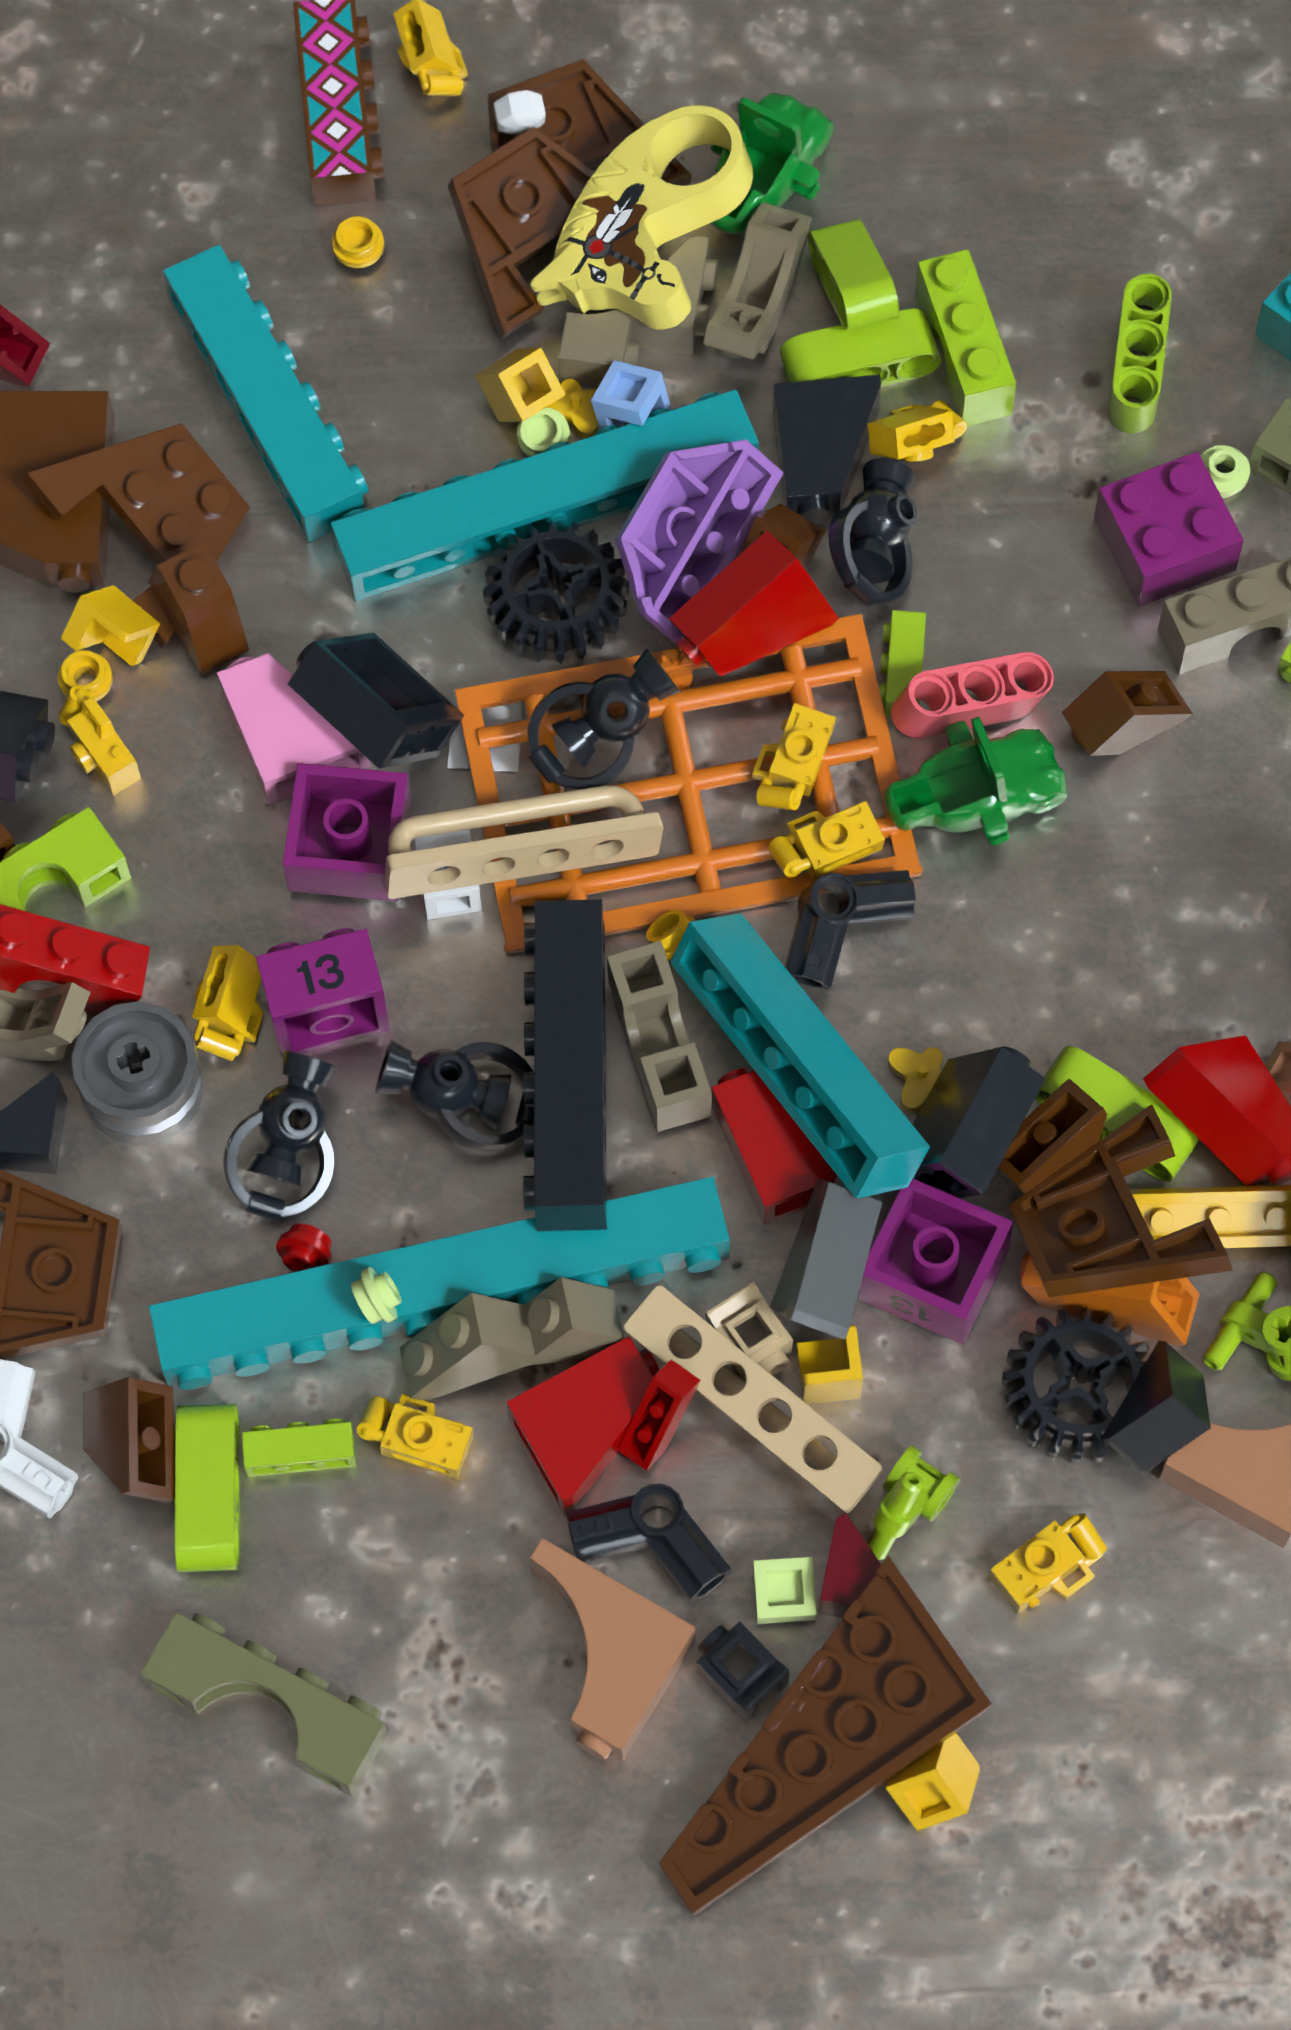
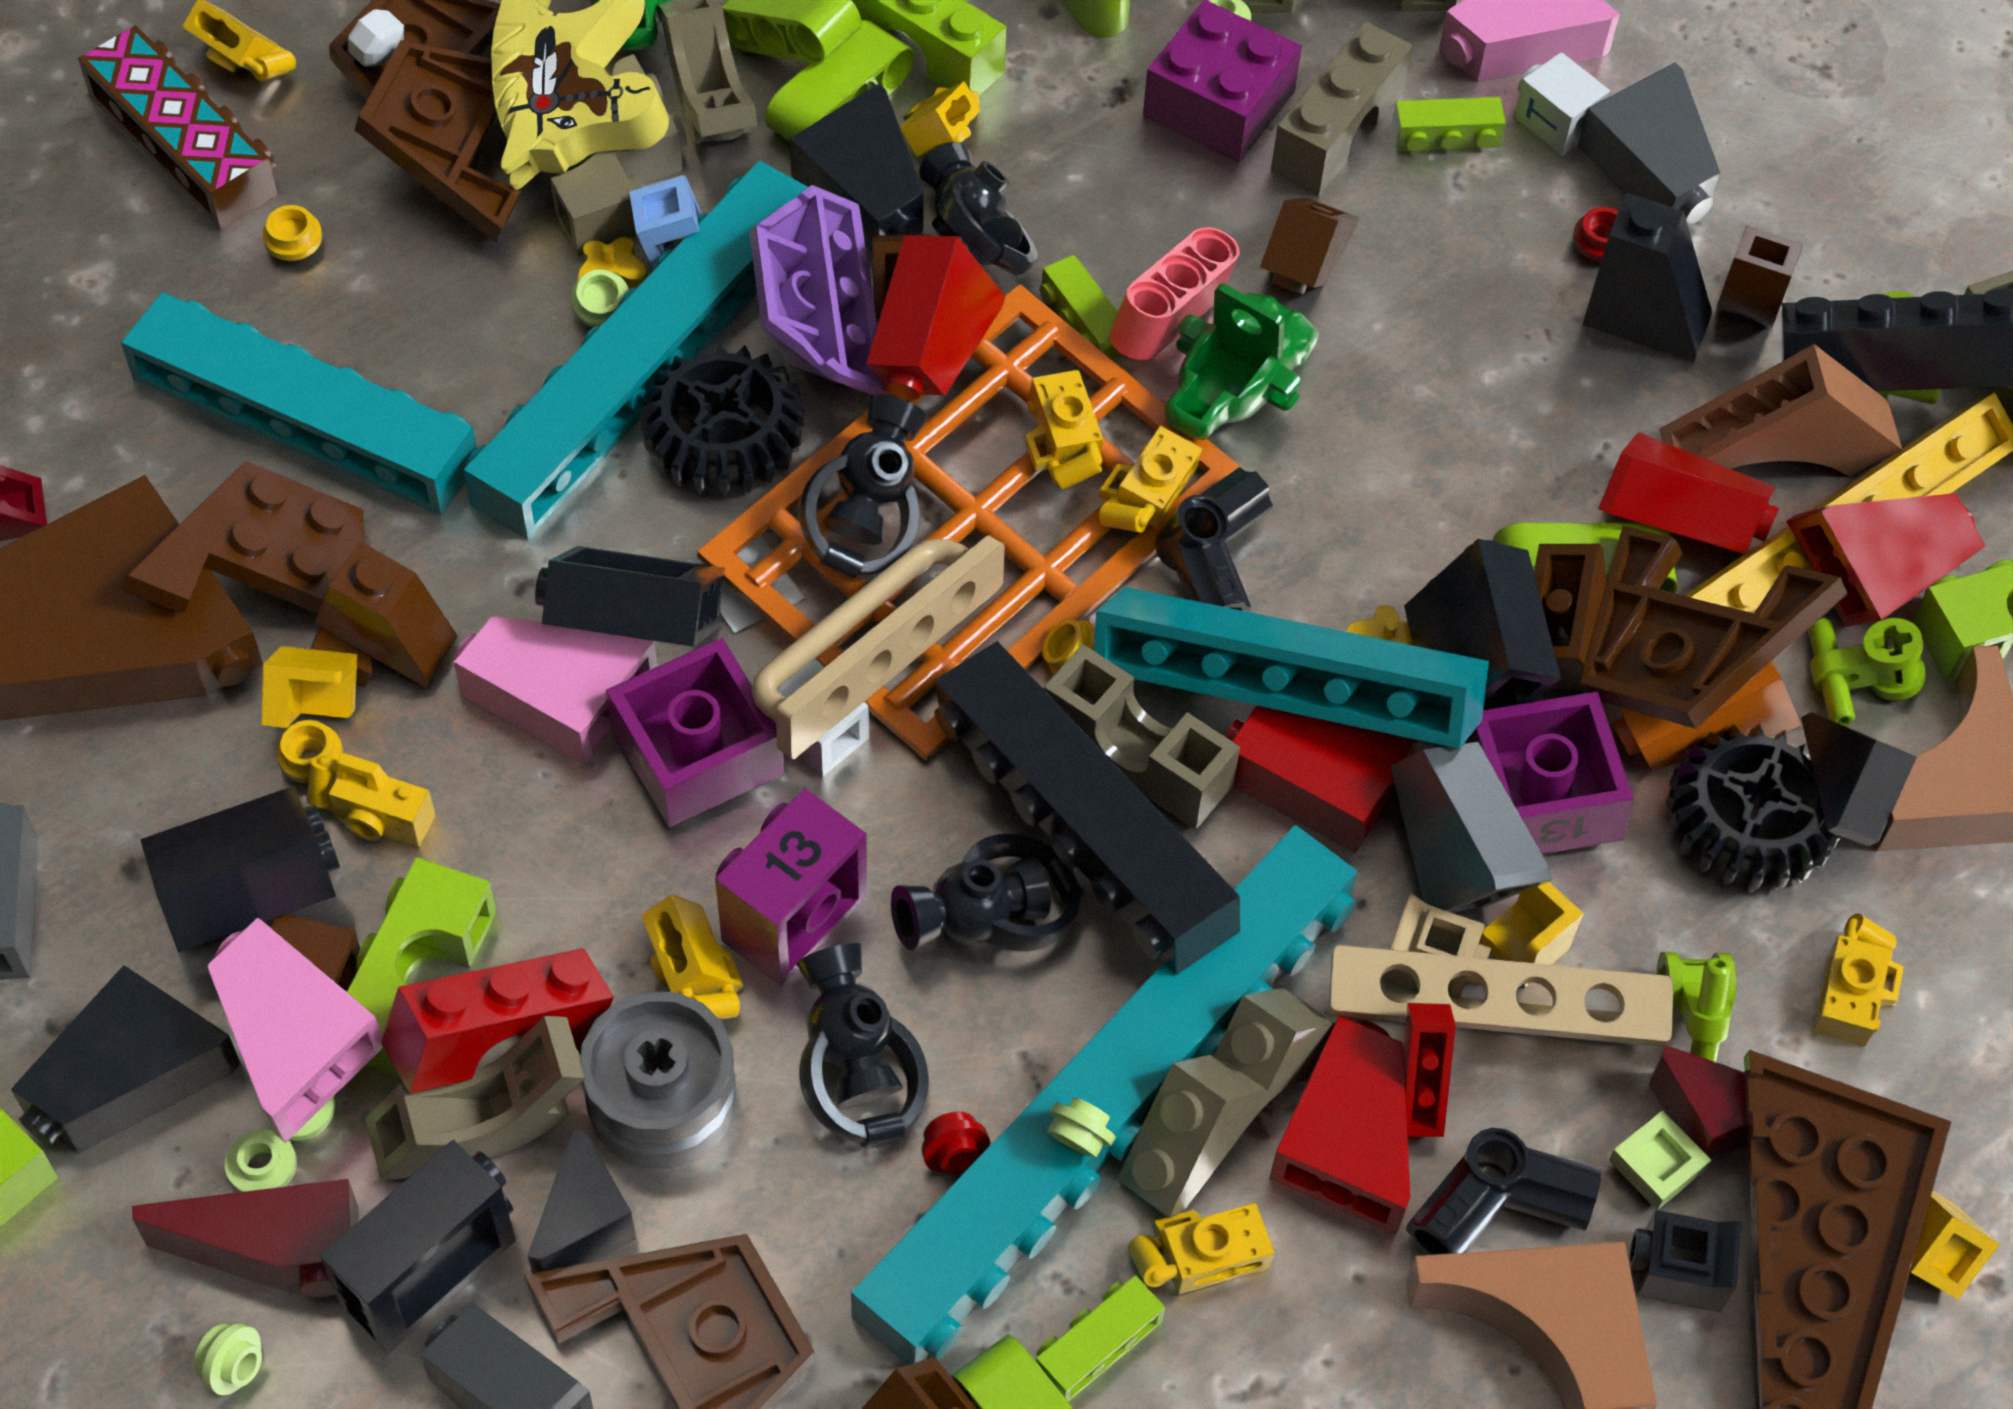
camera: 40 degrees left, 10 degrees down
yellow brick [474,348,566,422] -> none

